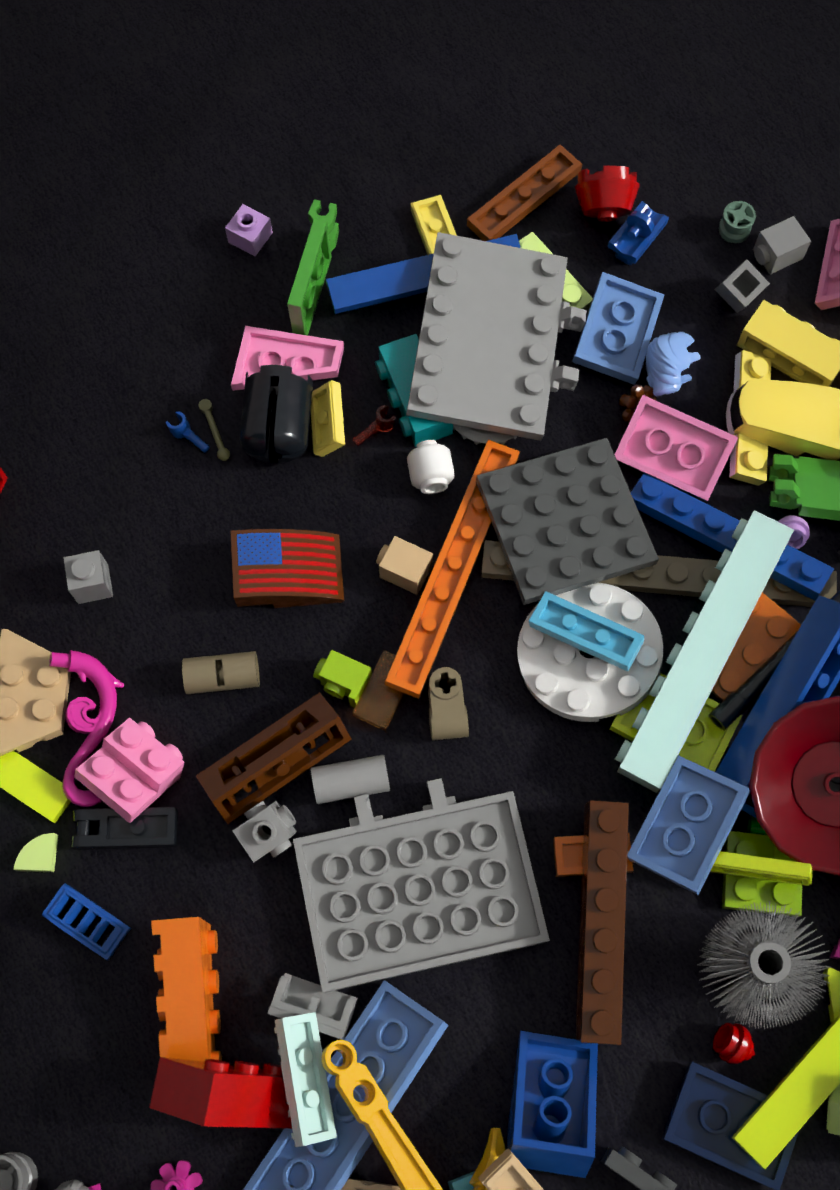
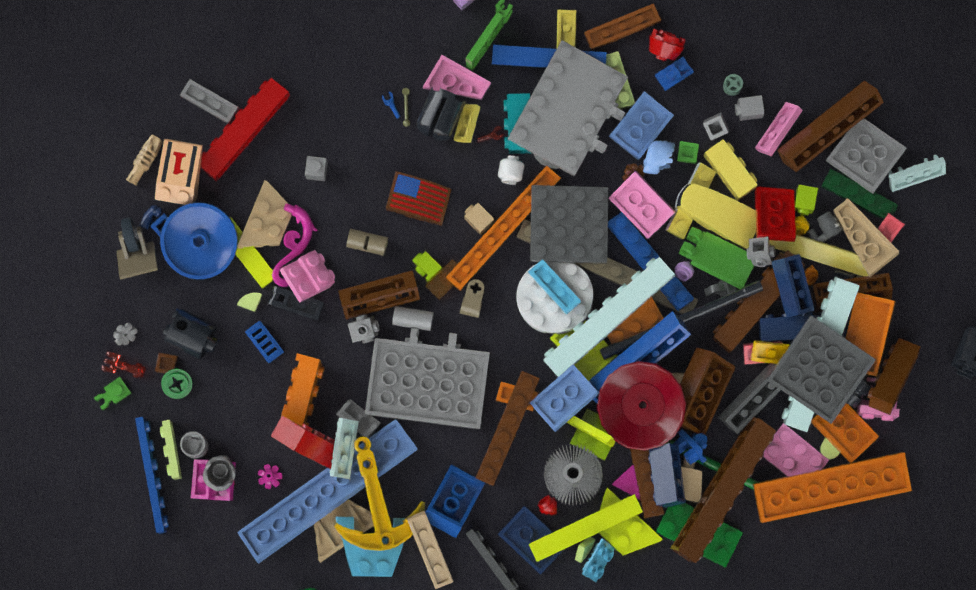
camera: 20 degrees right, 10 degrees up
none -> bright green plate [677,141,699,164]

